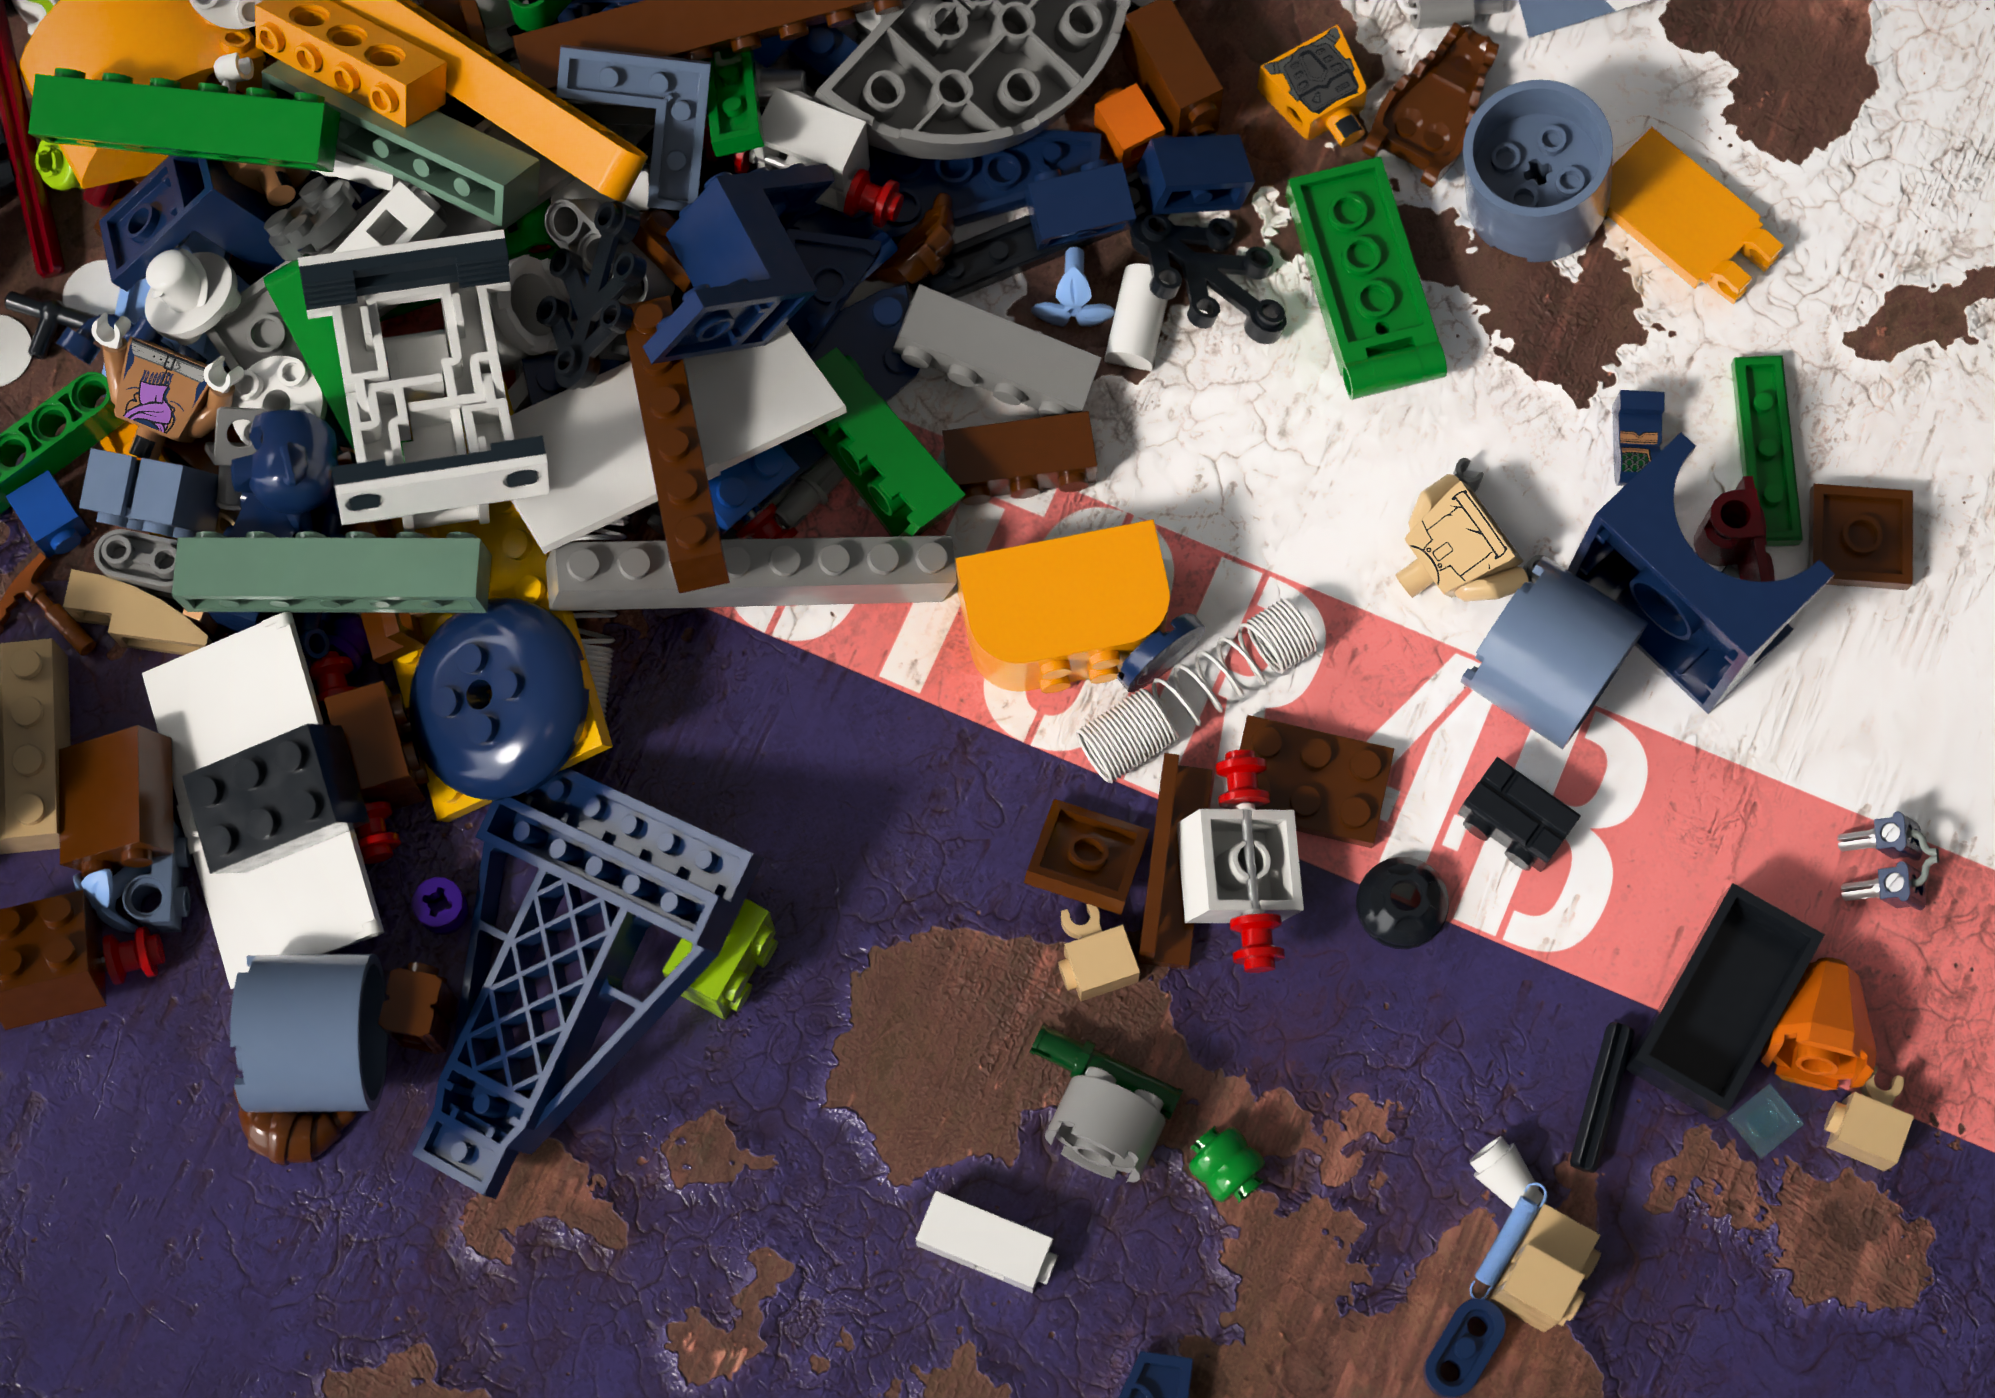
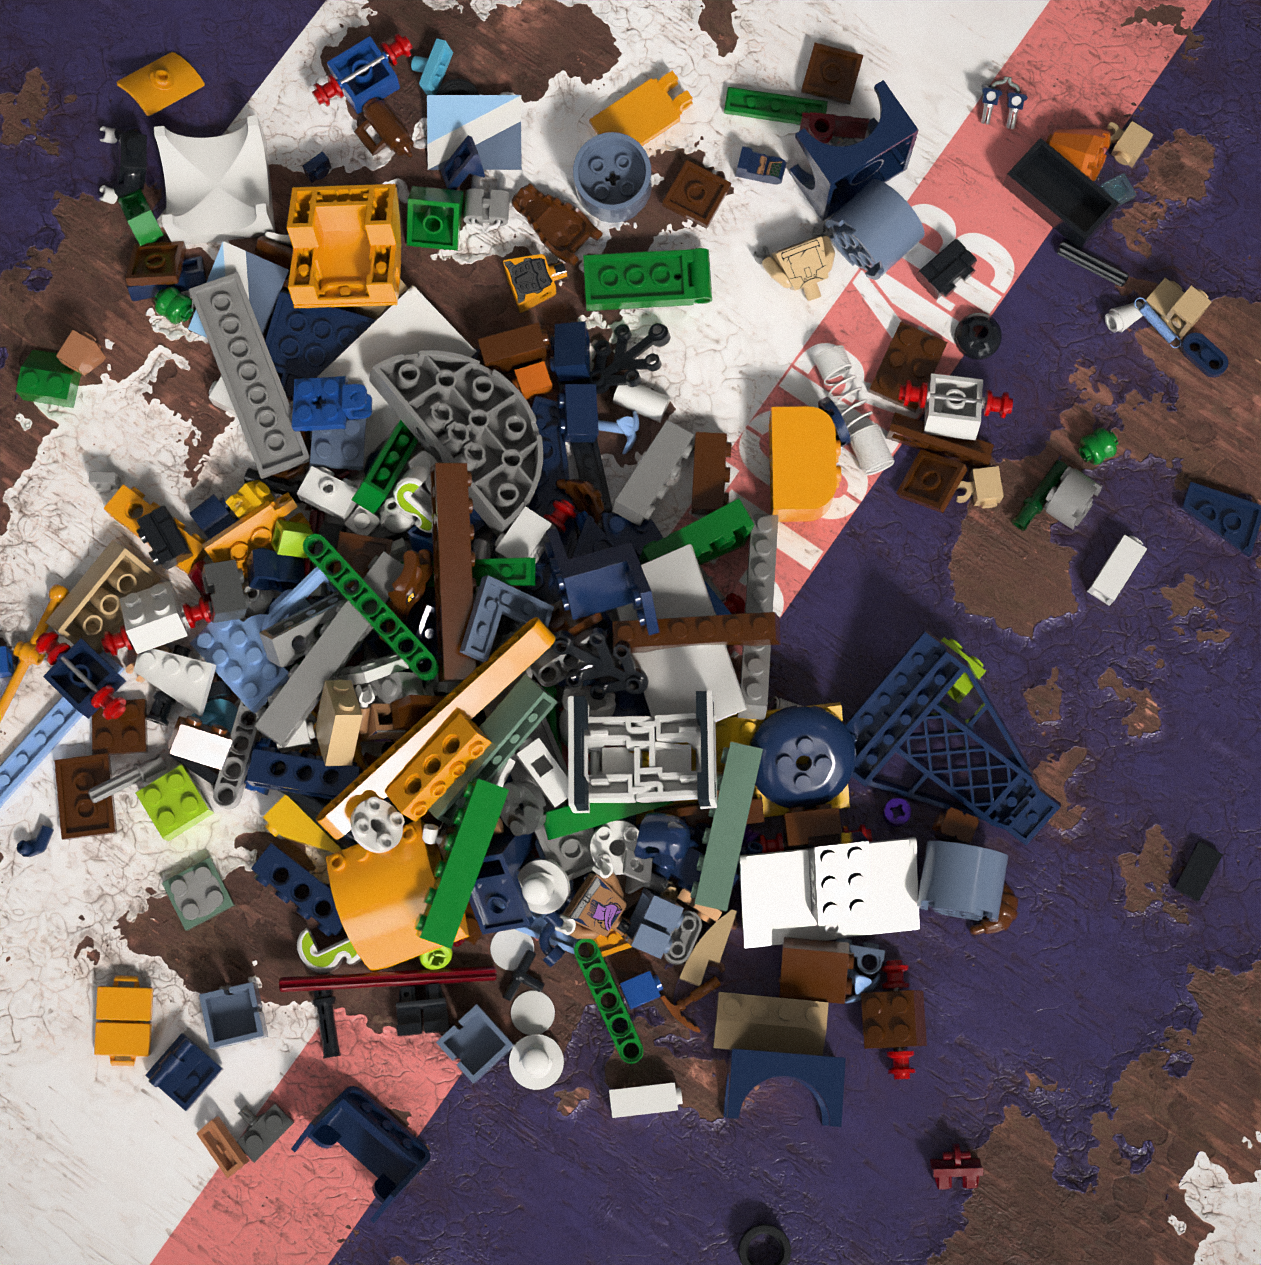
camera: 80 degrees left, 5 degrees up
none -> reddish brown plate [662,160,732,229]

